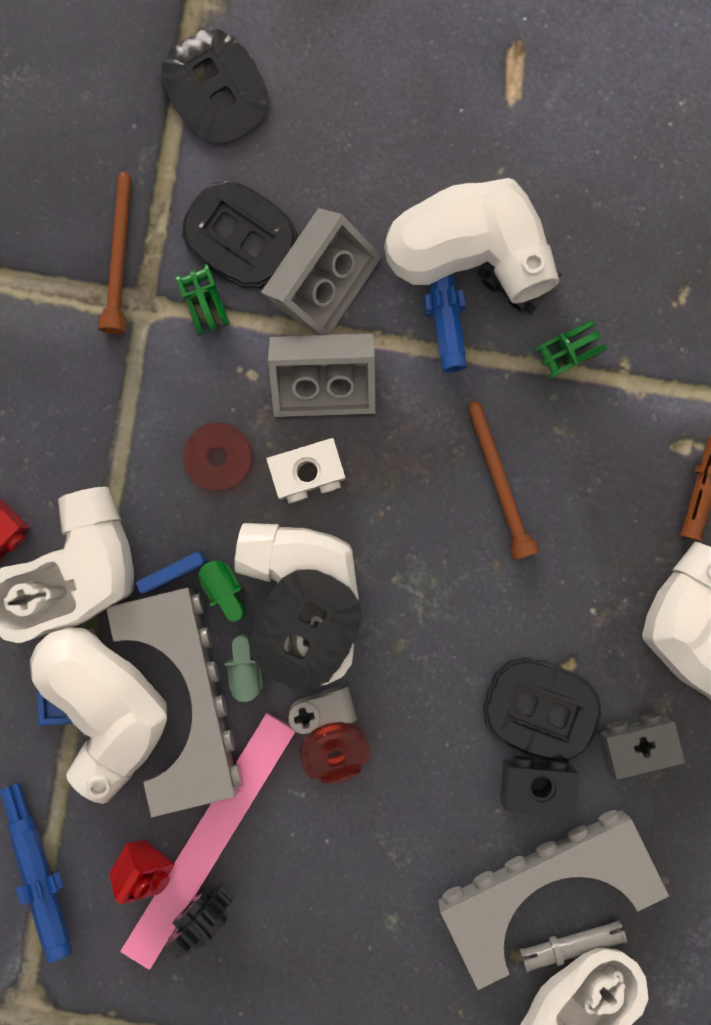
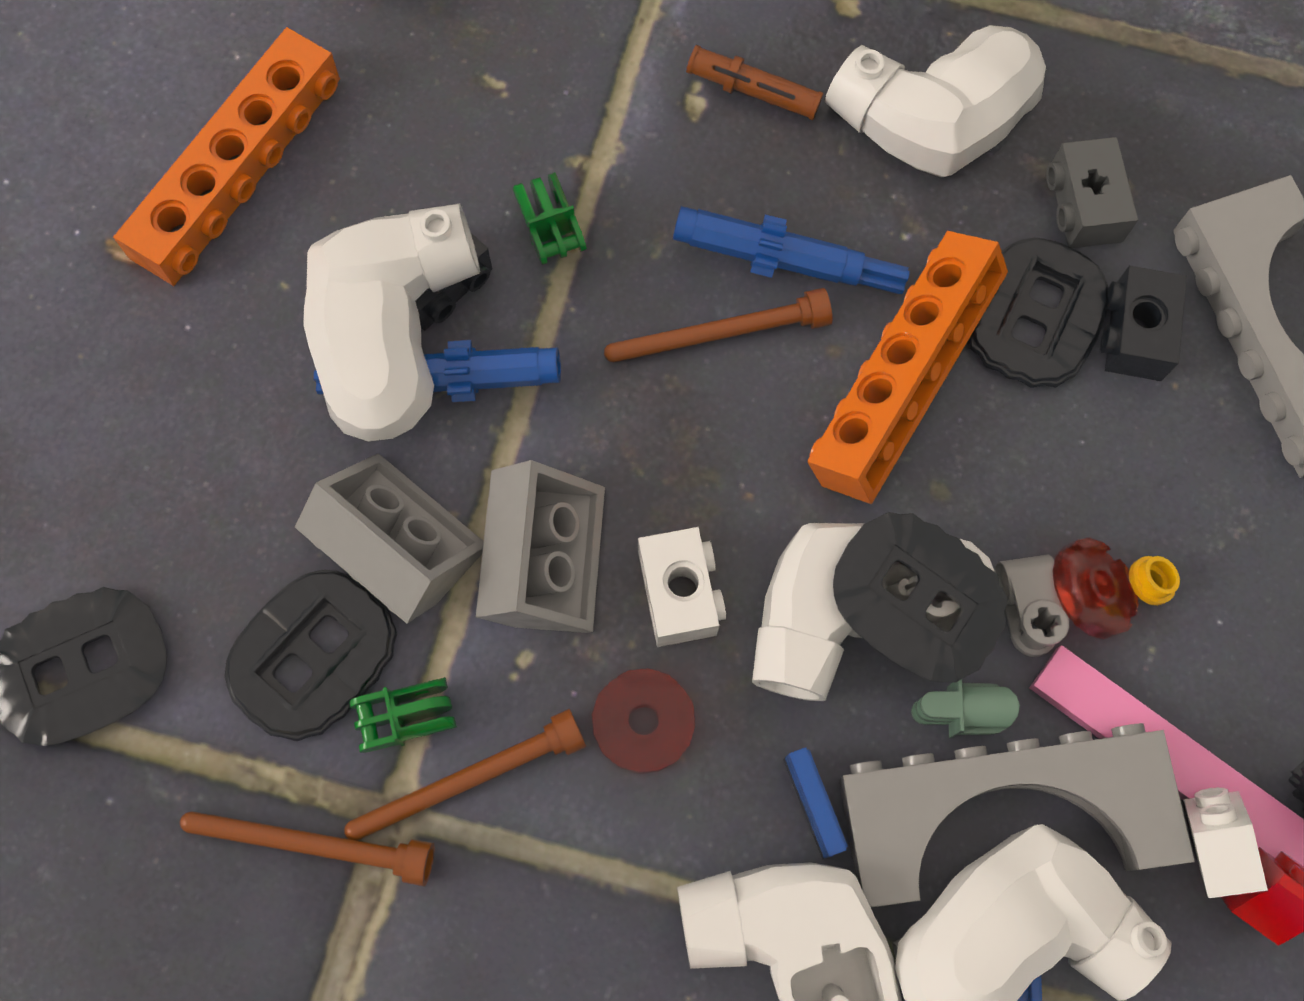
camera: 95 degrees left, 15 degrees down
green arm [198,561,247,622] -> none
none -> orange brick [113,27,340,286]
none -> dark orange piece [344,708,586,841]
none -> blue piece [672,206,910,295]
none -> orange brick [807,231,1008,504]
none -> yellow plate [1129,556,1180,606]
none -> white brick [1183,787,1268,898]

